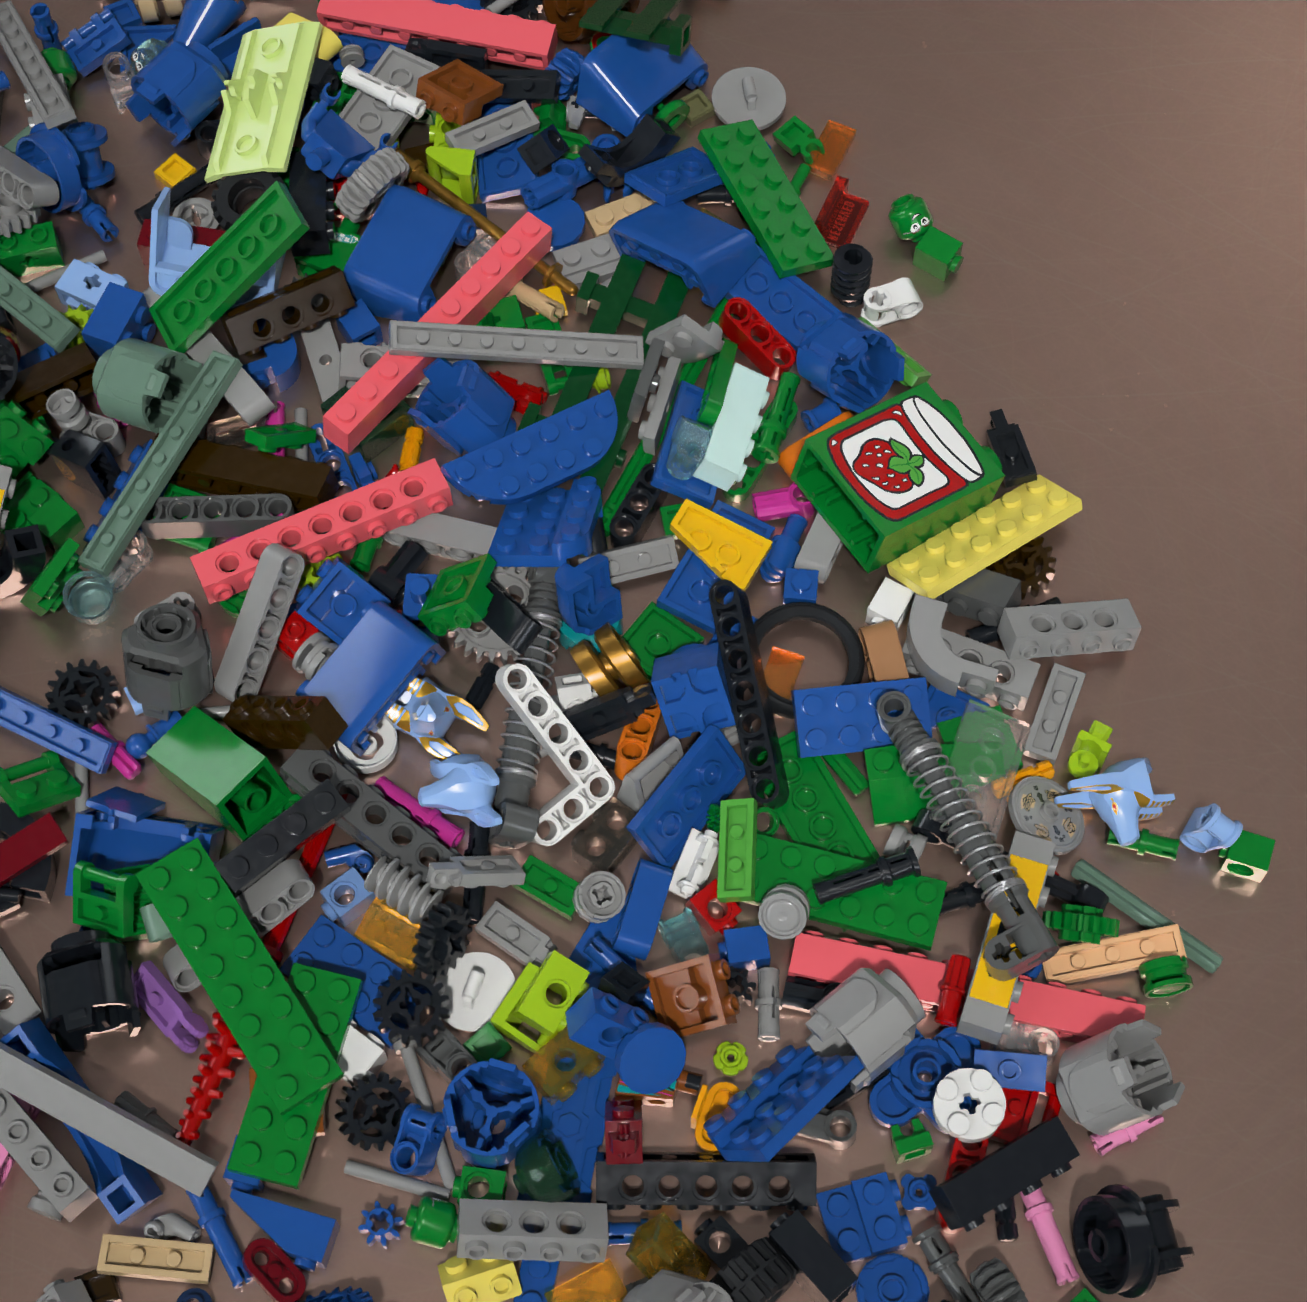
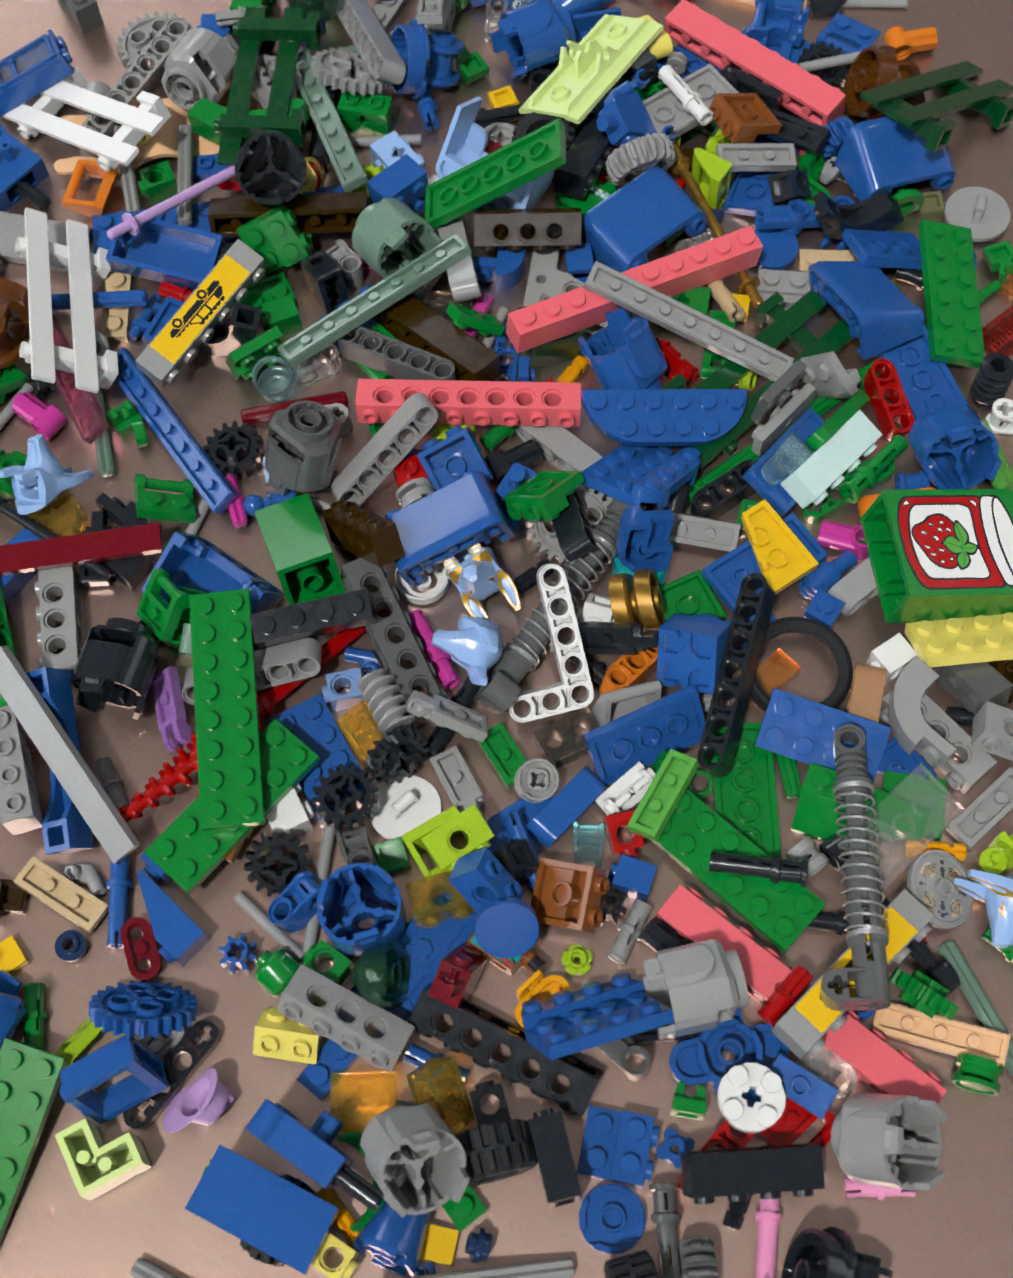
camera: 30 degrees right, 0 degrees up
light grey wheel [46,389,90,432] -> none
blue piece [86,786,166,823] -> none
light grey wheel [758,884,811,940] -> none
none -> dark red axle [240,391,348,425]
none -> green plate [454,45,489,84]

